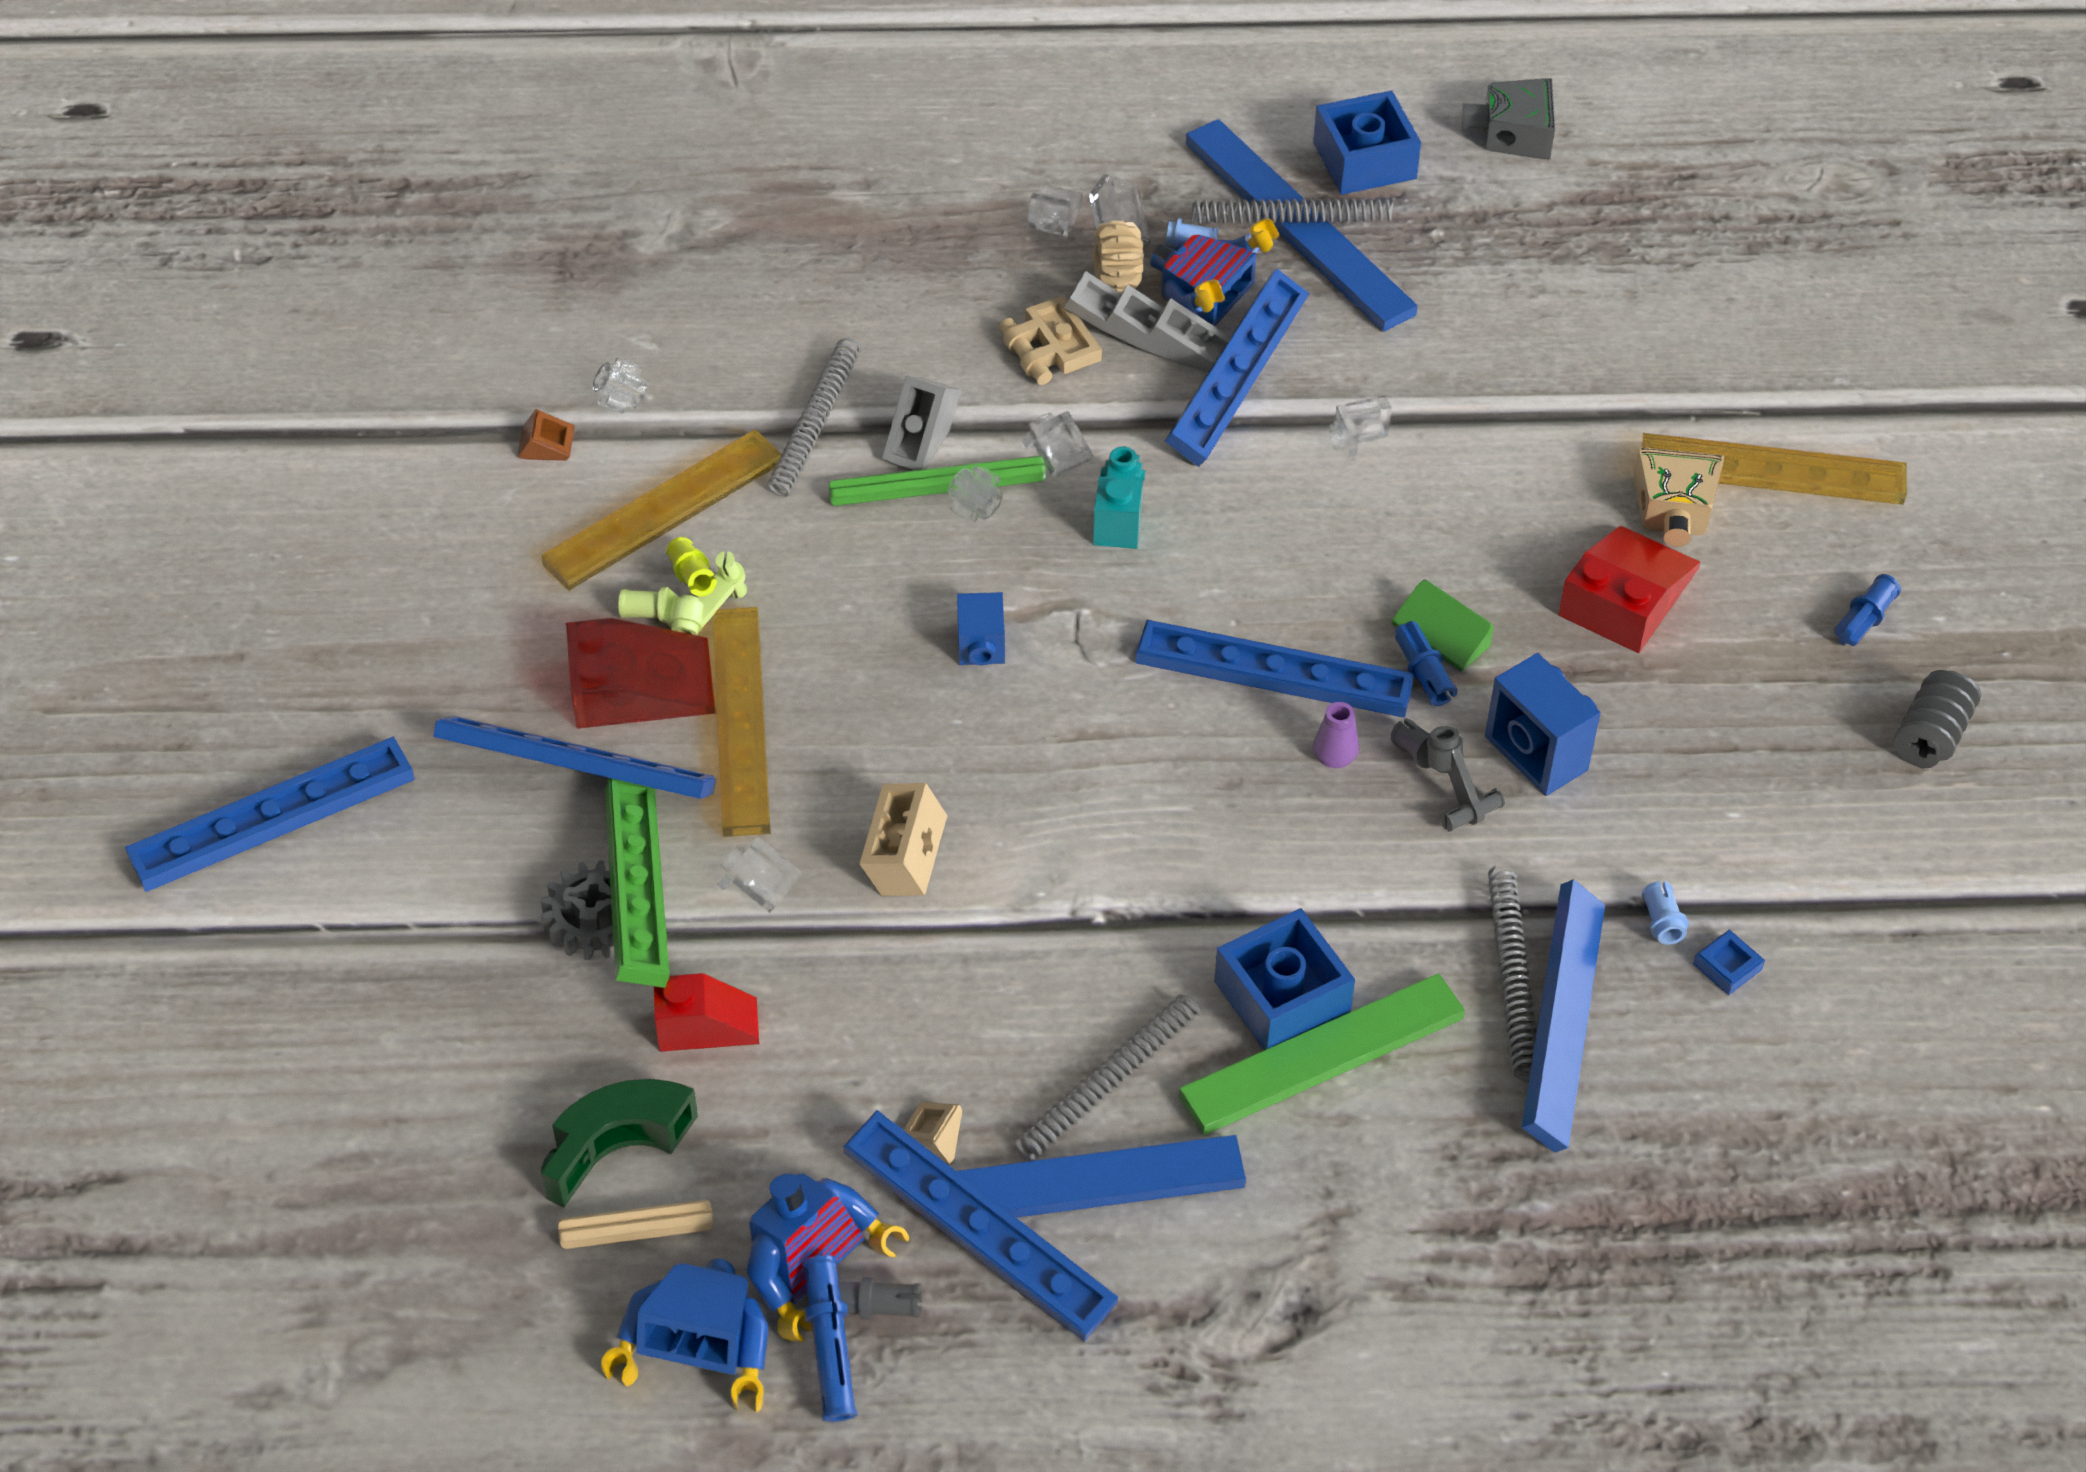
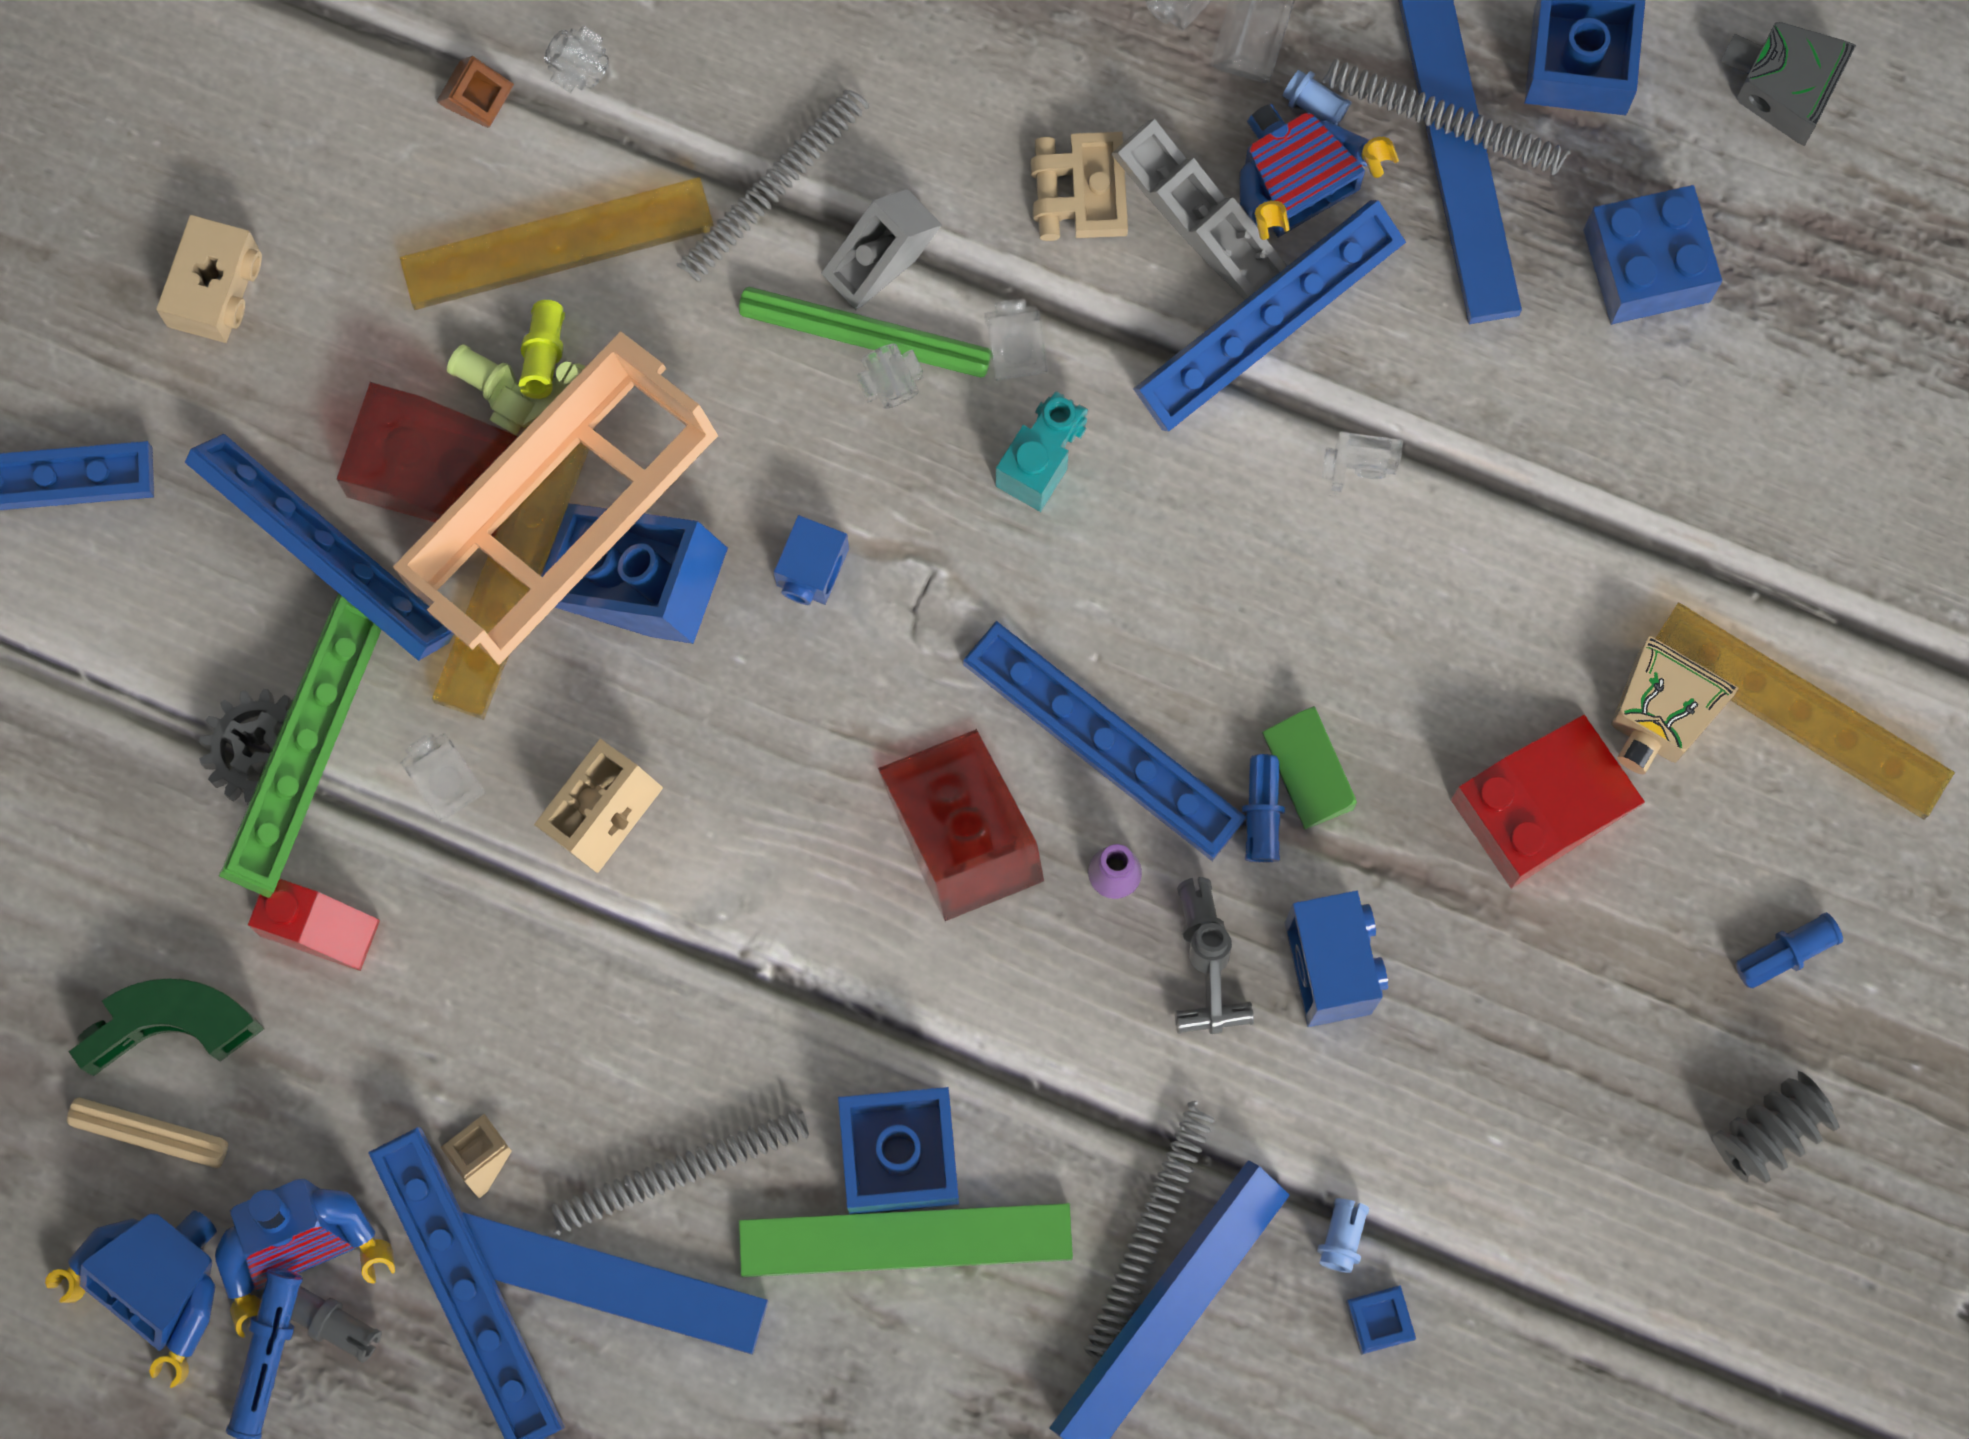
camera: 25 degrees right, 25 degrees up
tan gear [1092,221,1144,292] -> none
none -> tan brick [156,215,262,343]
none -> light nougat piece [393,331,718,665]
none -> blue slope [541,503,728,644]
none -> clear red slope [878,729,1044,921]
none -> blue brick [1583,185,1723,325]

